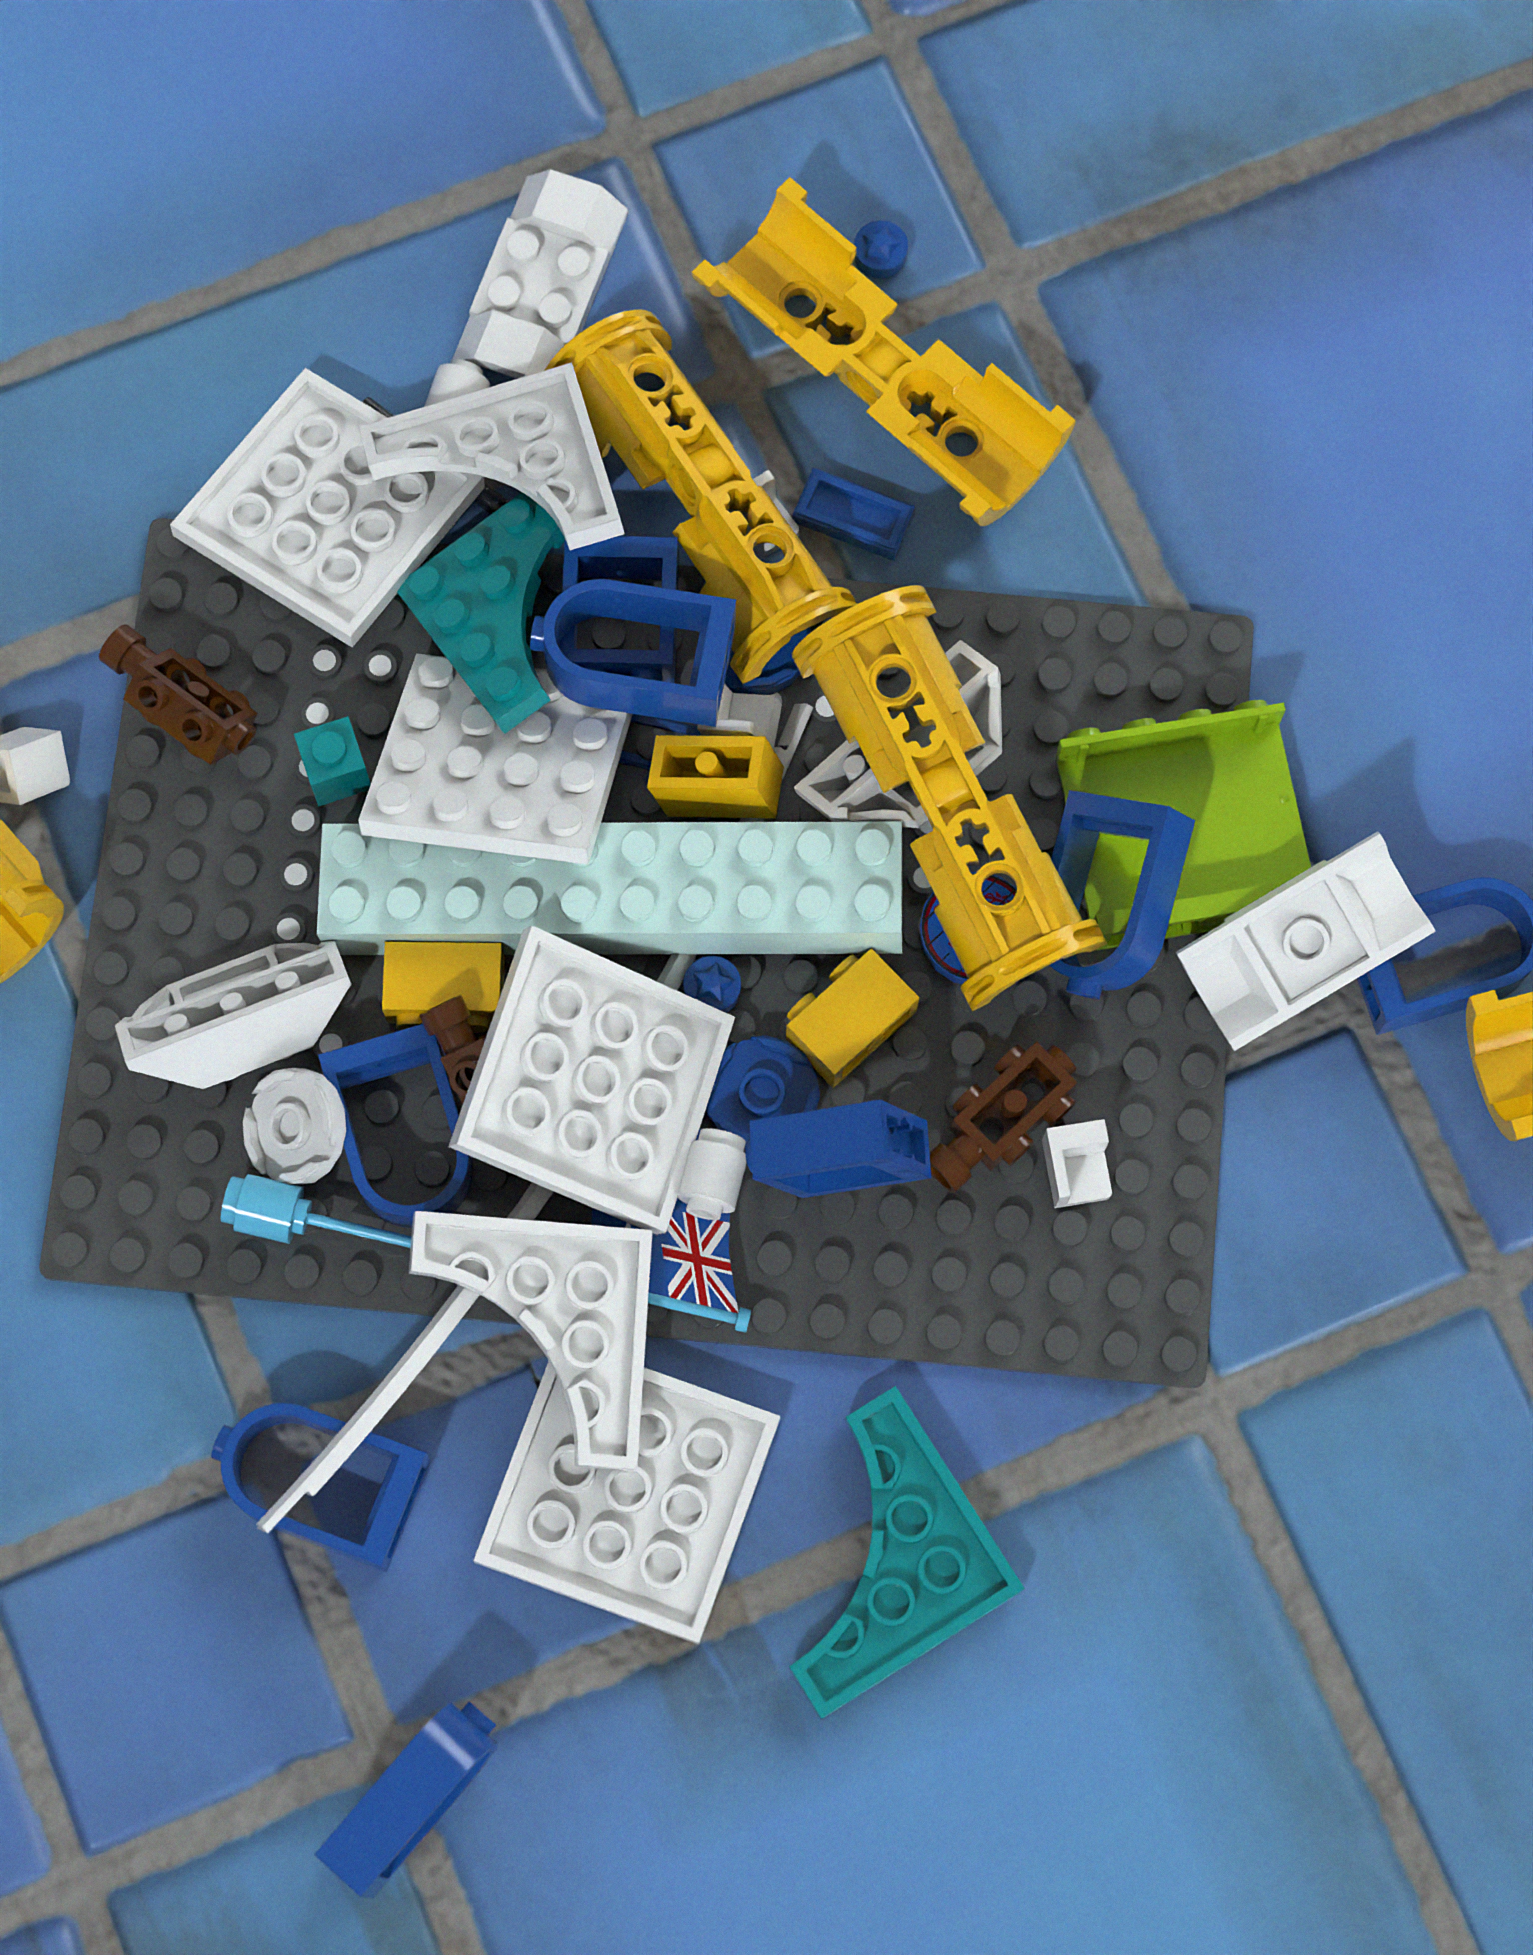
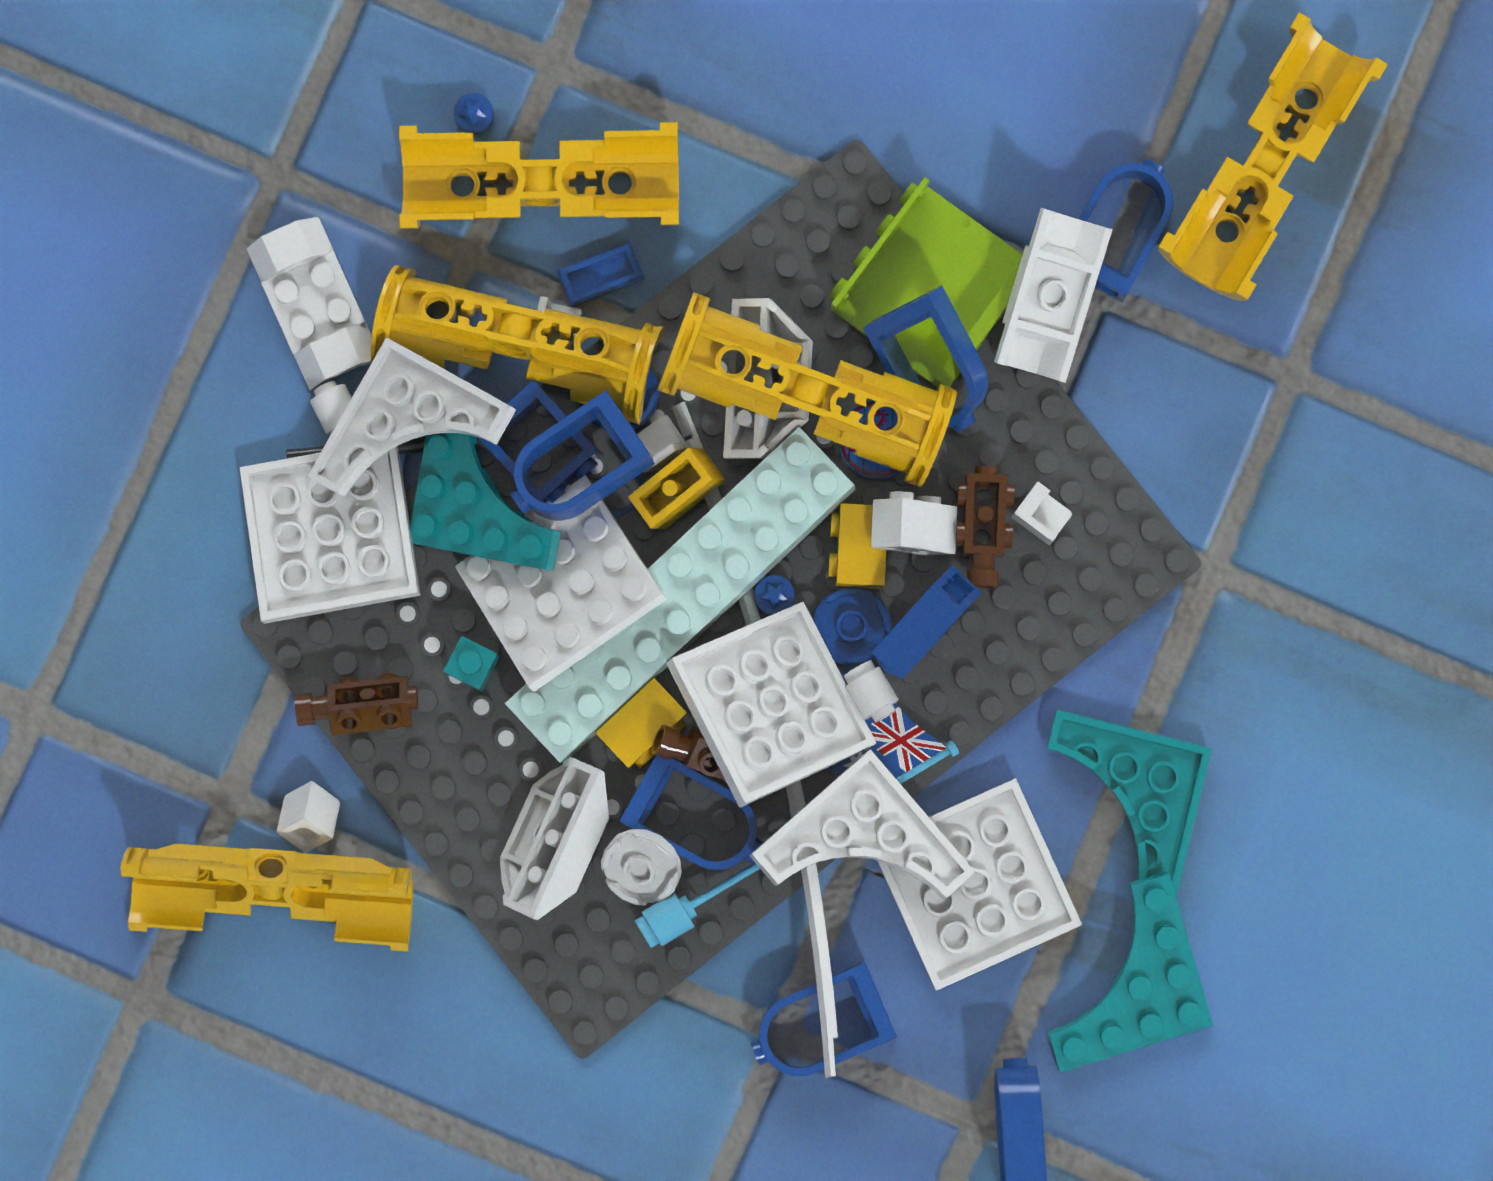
camera: 45 degrees left, 10 degrees up
none -> white brick [871,491,957,556]
none -> teal plate [1047,871,1213,1073]

